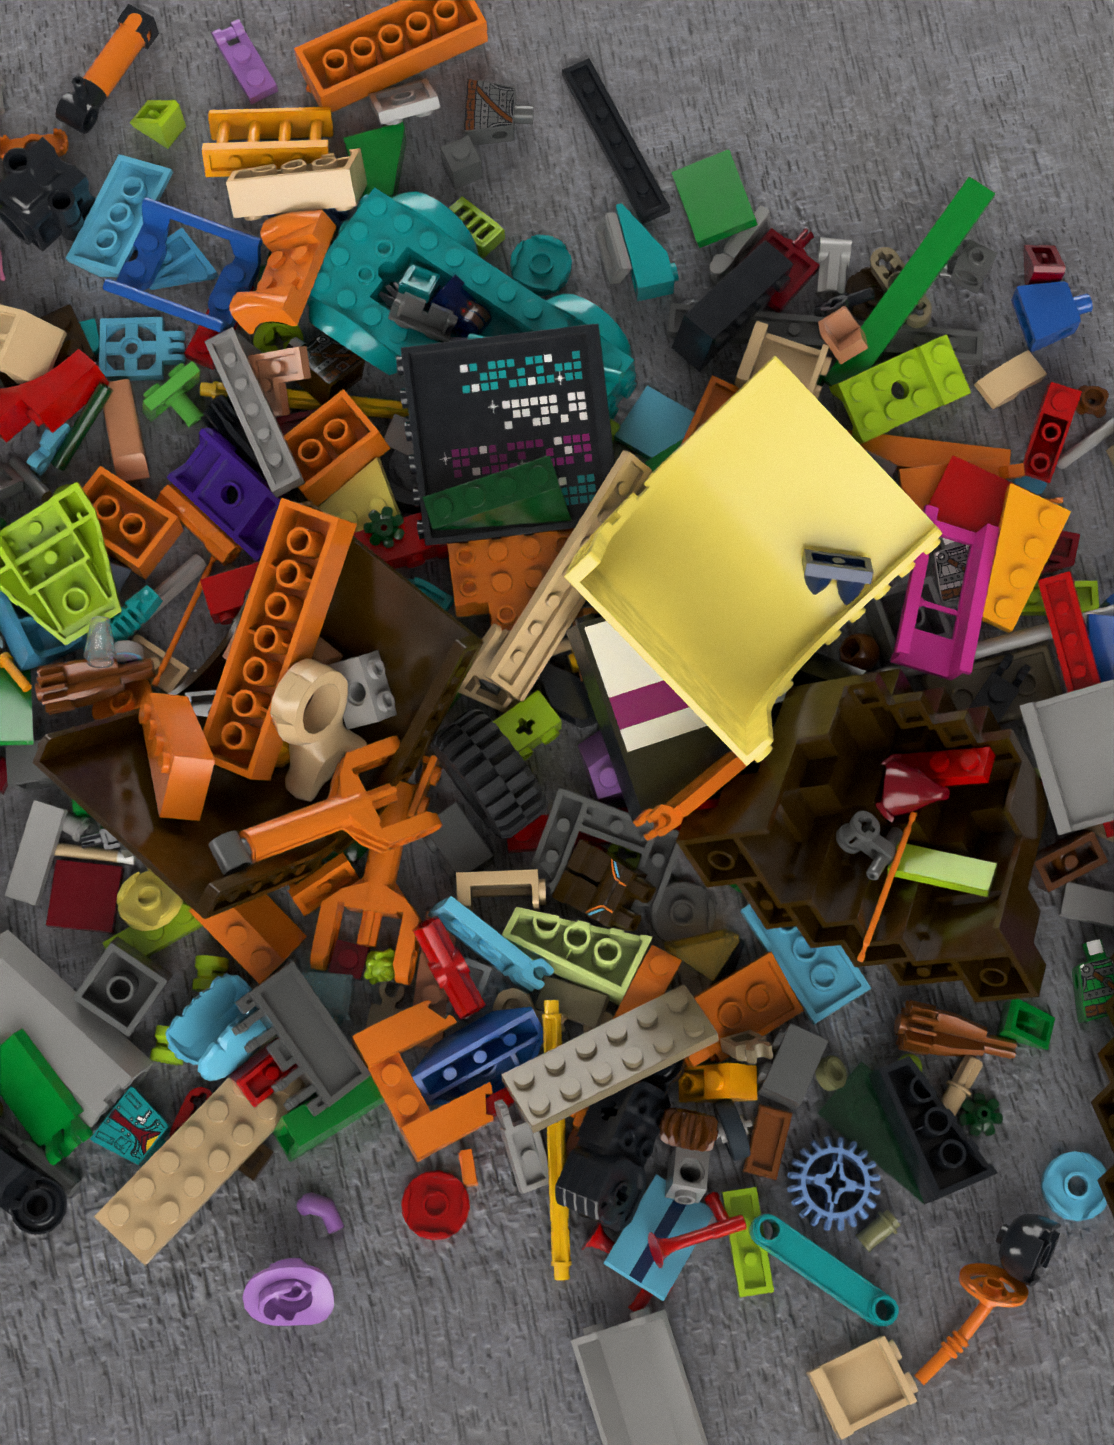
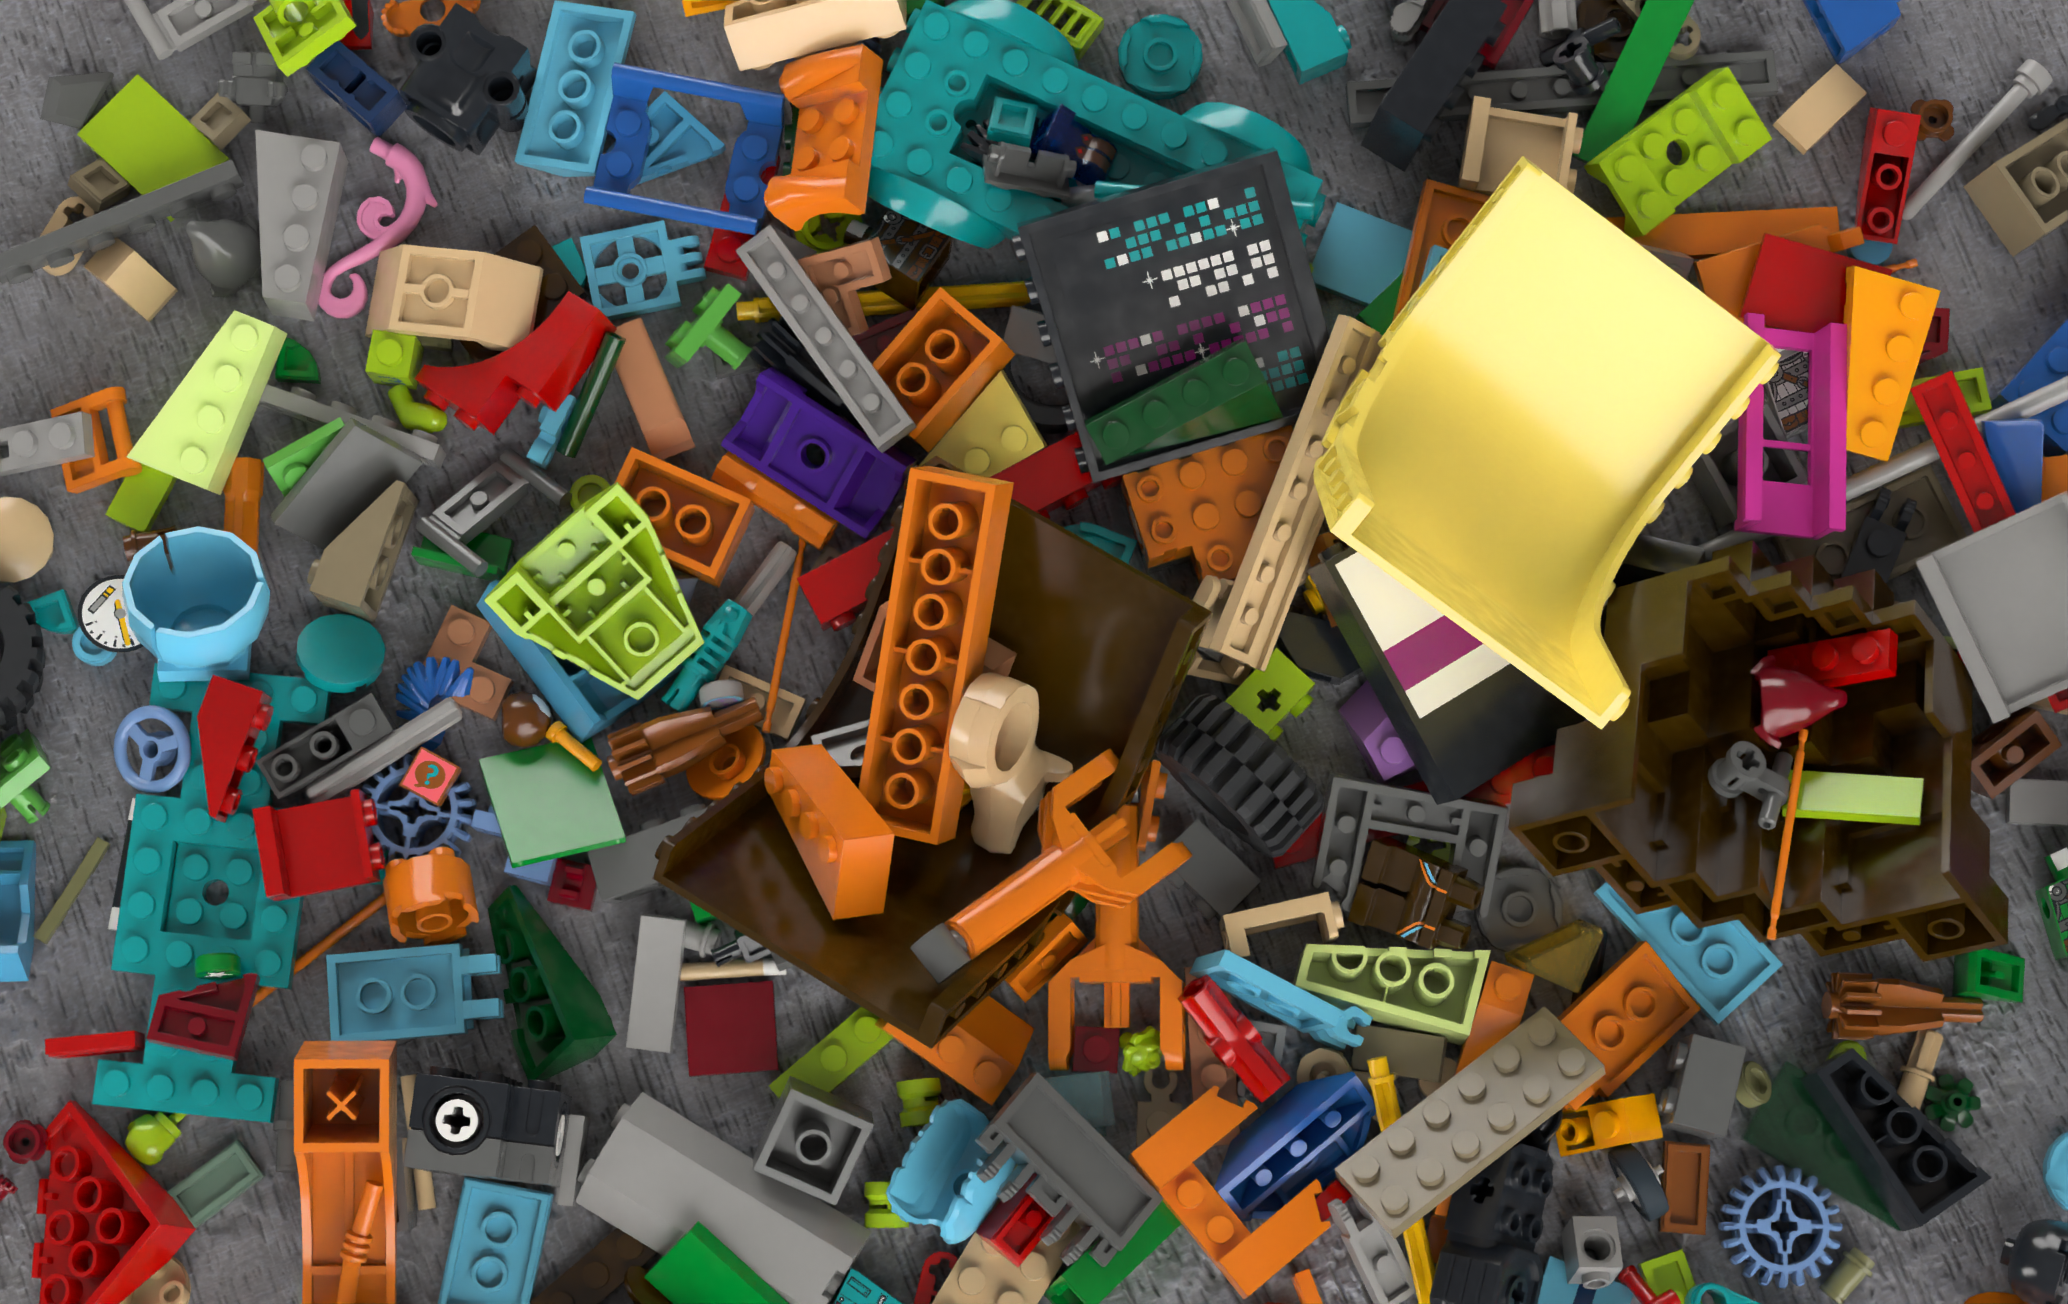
camera: 10 degrees left, 5 degrees up
clear cone [83,616,117,668] -> none
light yellow tile [116,868,183,931] -> none
light grey brick [328,650,397,730] -> none
dark green plant [363,507,405,548] -> none
orange tile [633,751,754,841] -> none
reddish brown gear [659,1107,719,1152] -> none
dark tan plate [720,1029,773,1064] -> none
tile [802,549,873,605] -> none
nougat panel [818,306,868,364] -> none
reddish brown piece [839,632,880,672] -> none

